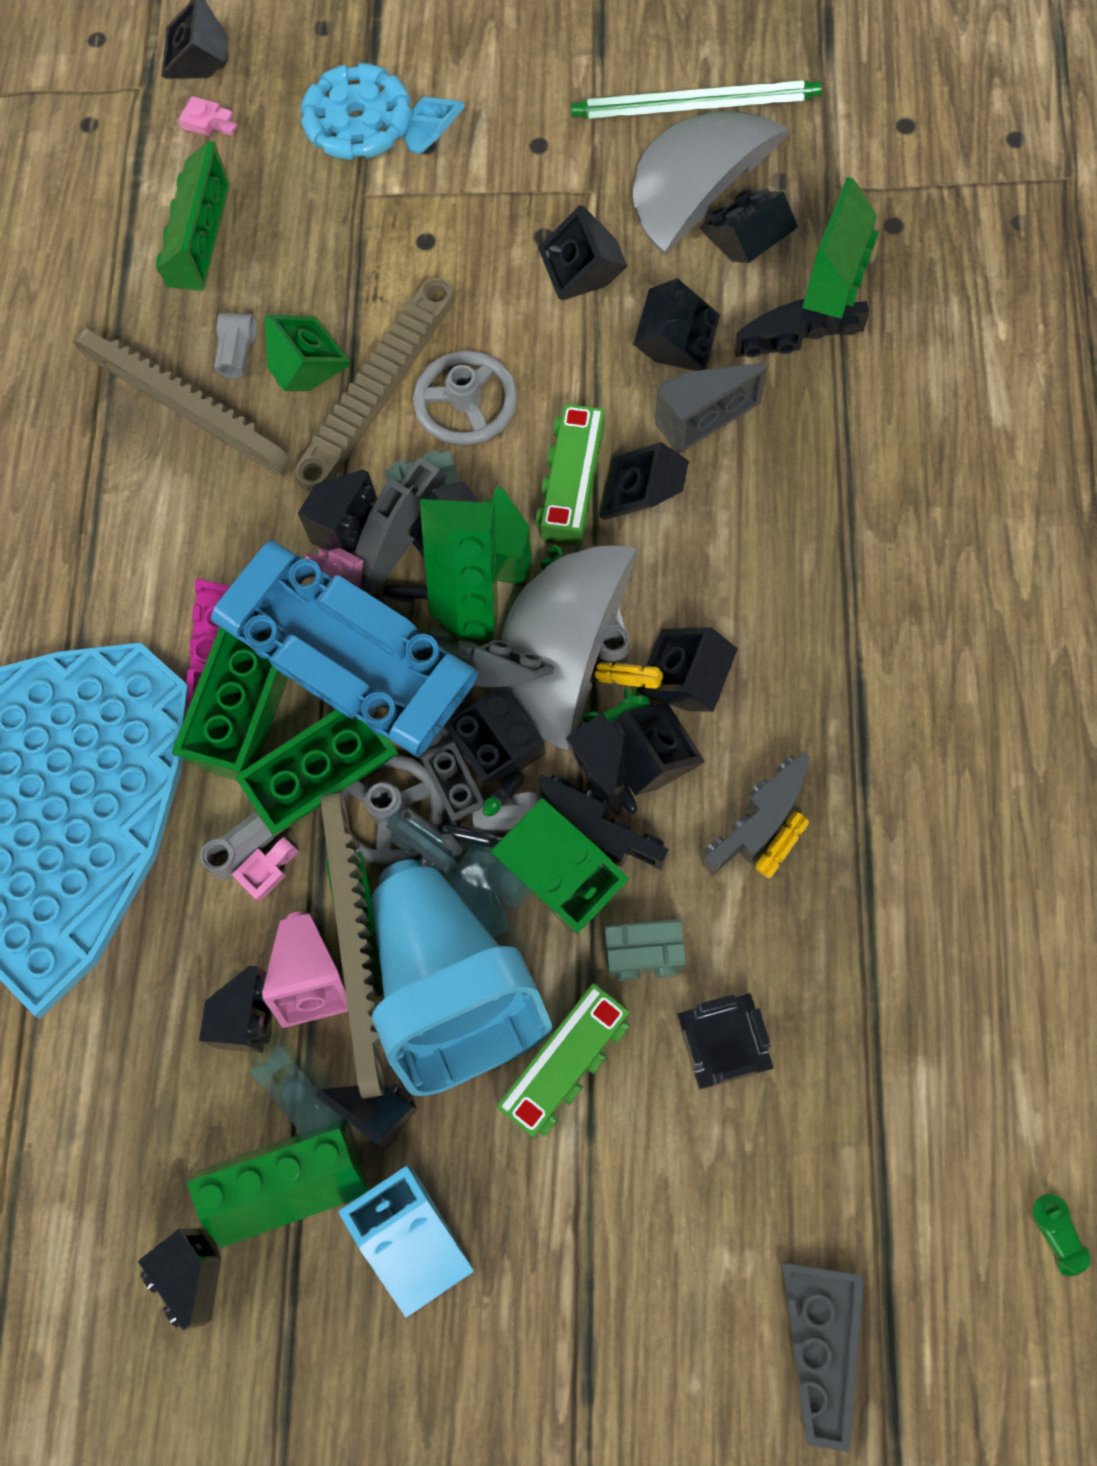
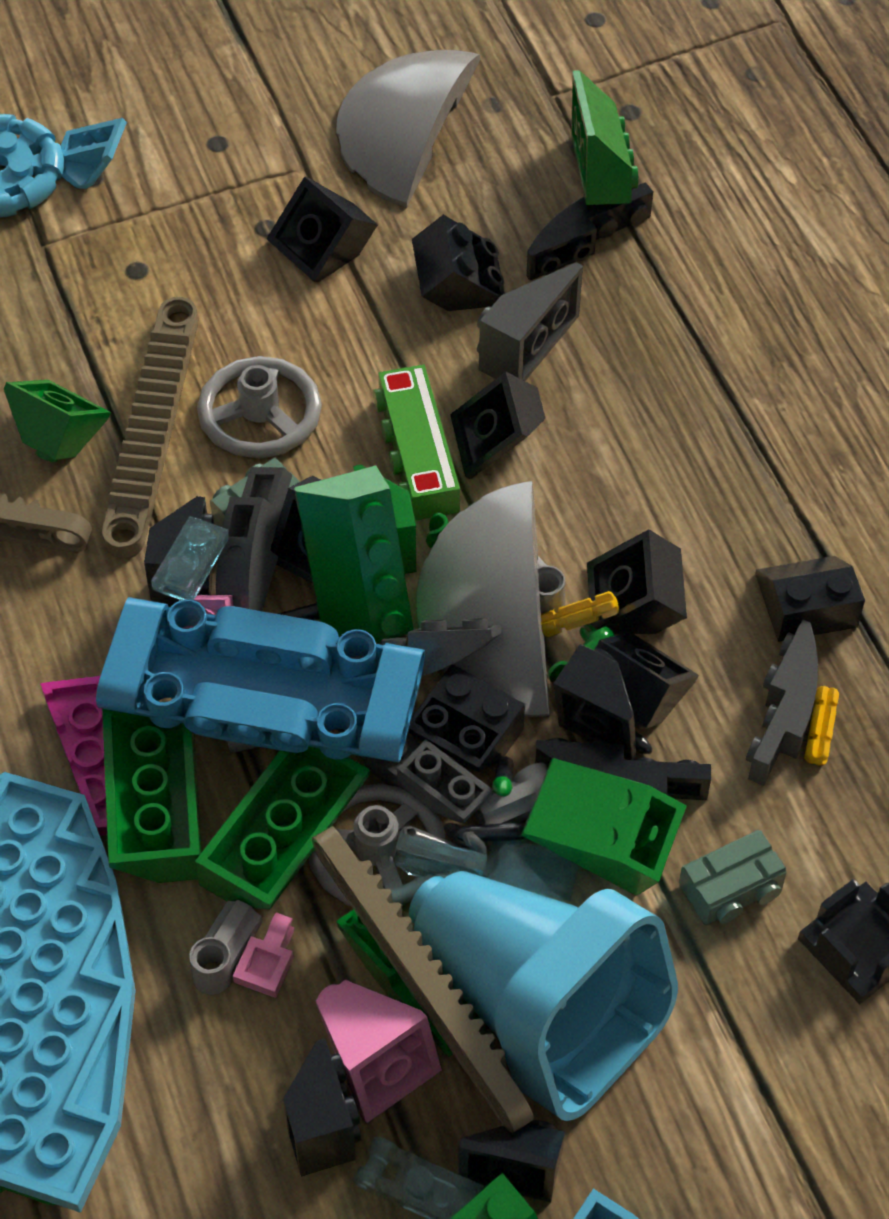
camera: 30 degrees left, 15 degrees down
bright green brick [496,983,631,1139] -> none
piece [571,80,822,119] -> none
black slope [700,189,798,263] -> none
none -> clear light blue plate [151,516,229,600]
none -> black slope [755,556,865,642]

